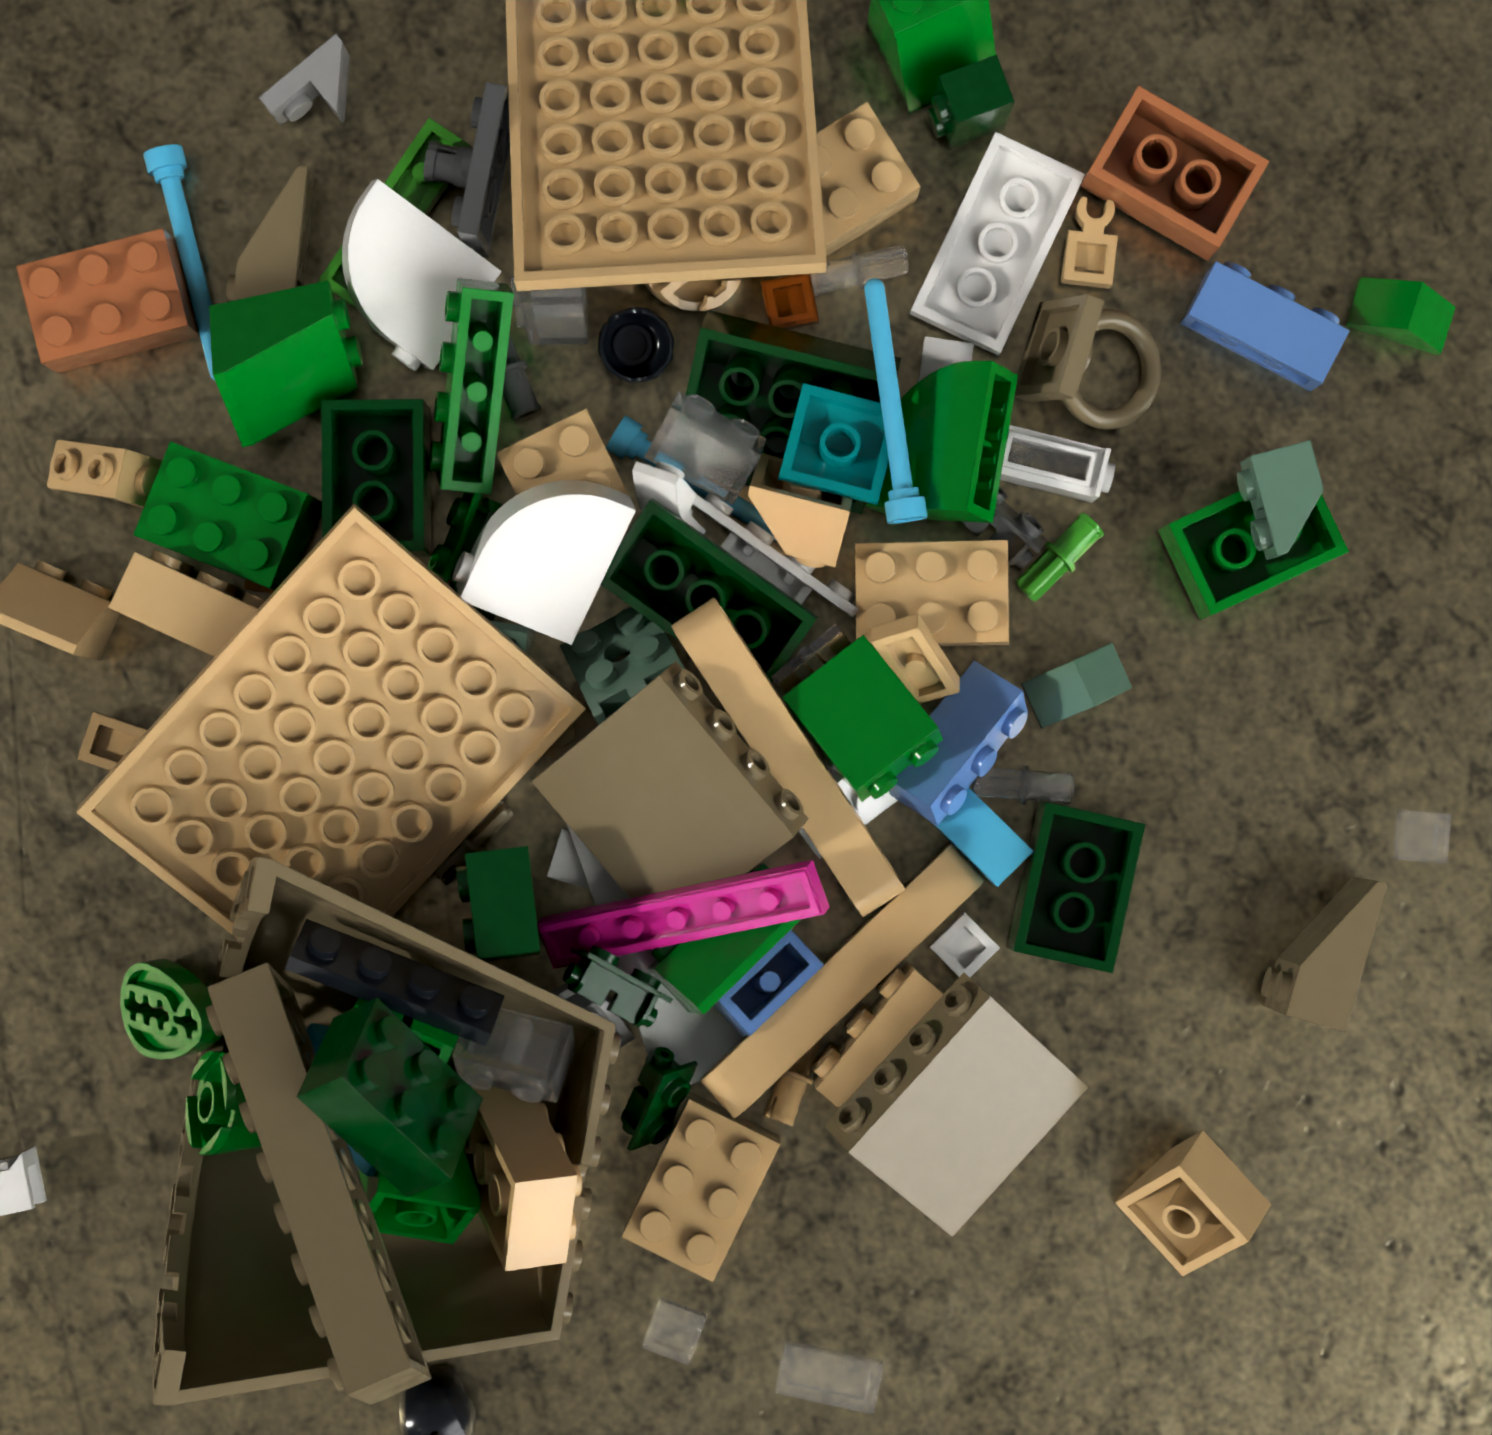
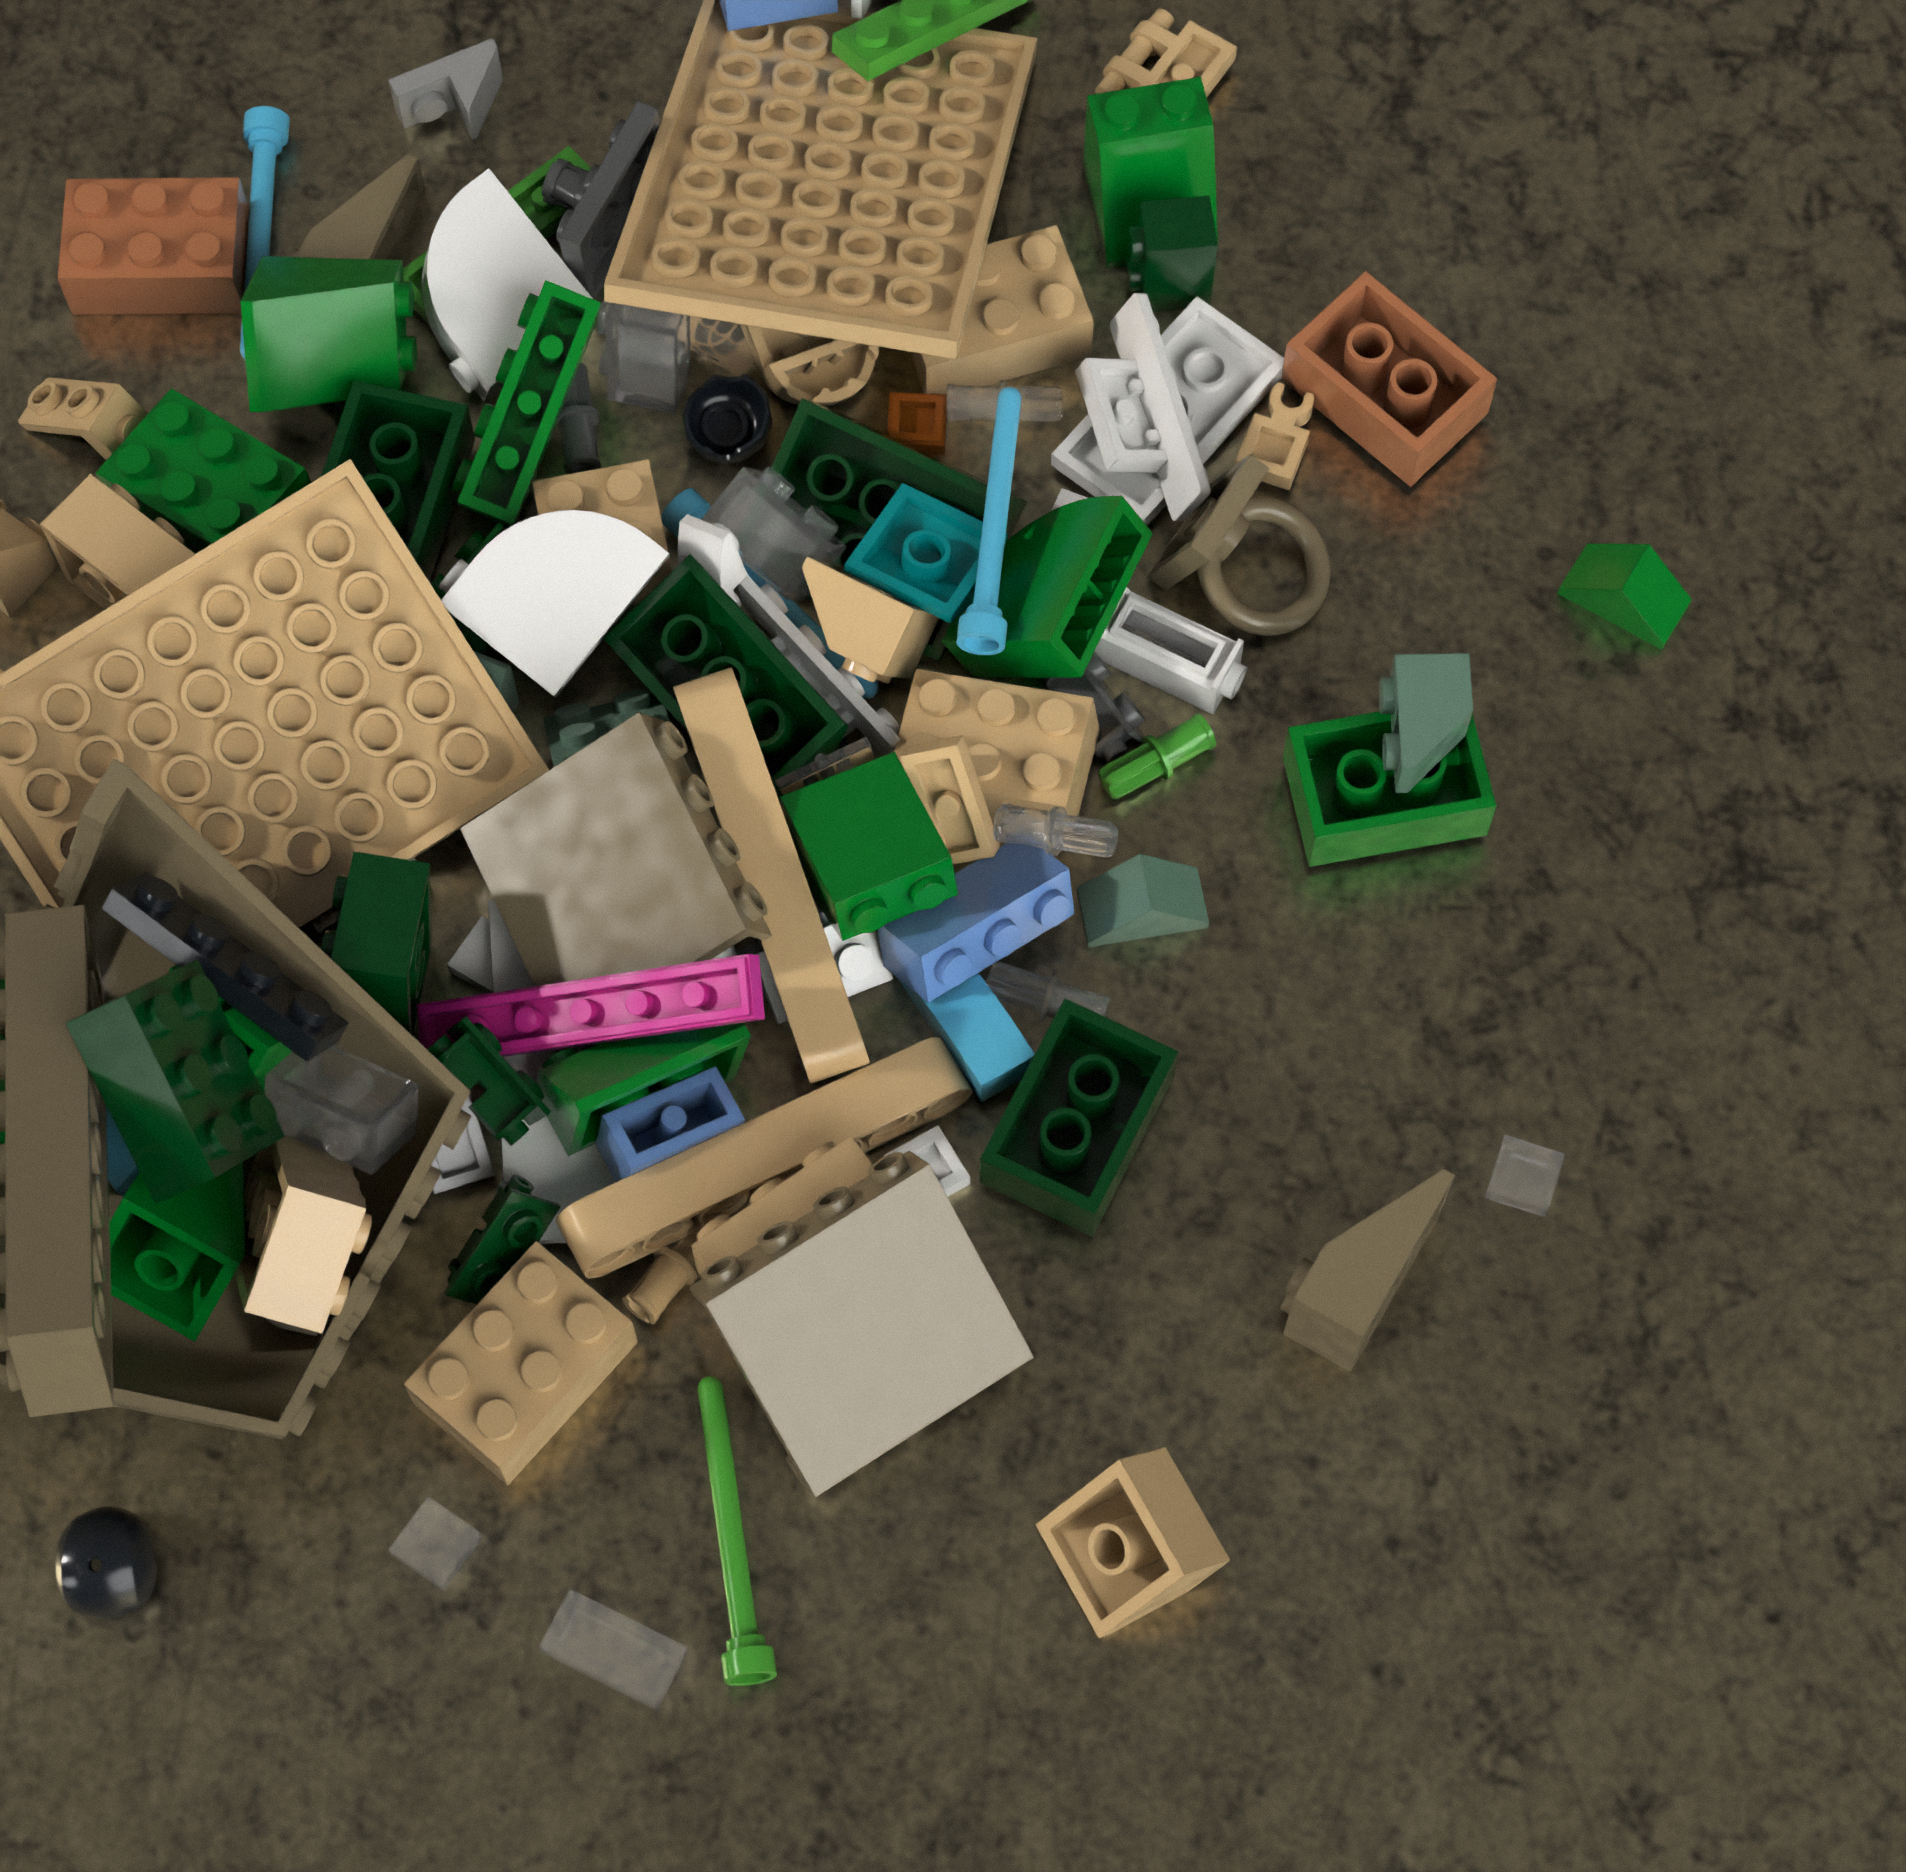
camera: 20 degrees right, 20 degrees down
medium blue brick [1180,261,1350,392] -> none
none -> bright green piece [698,1376,777,1686]
none -> clear axle [993,803,1119,858]
none -> white bracket [1075,293,1211,521]

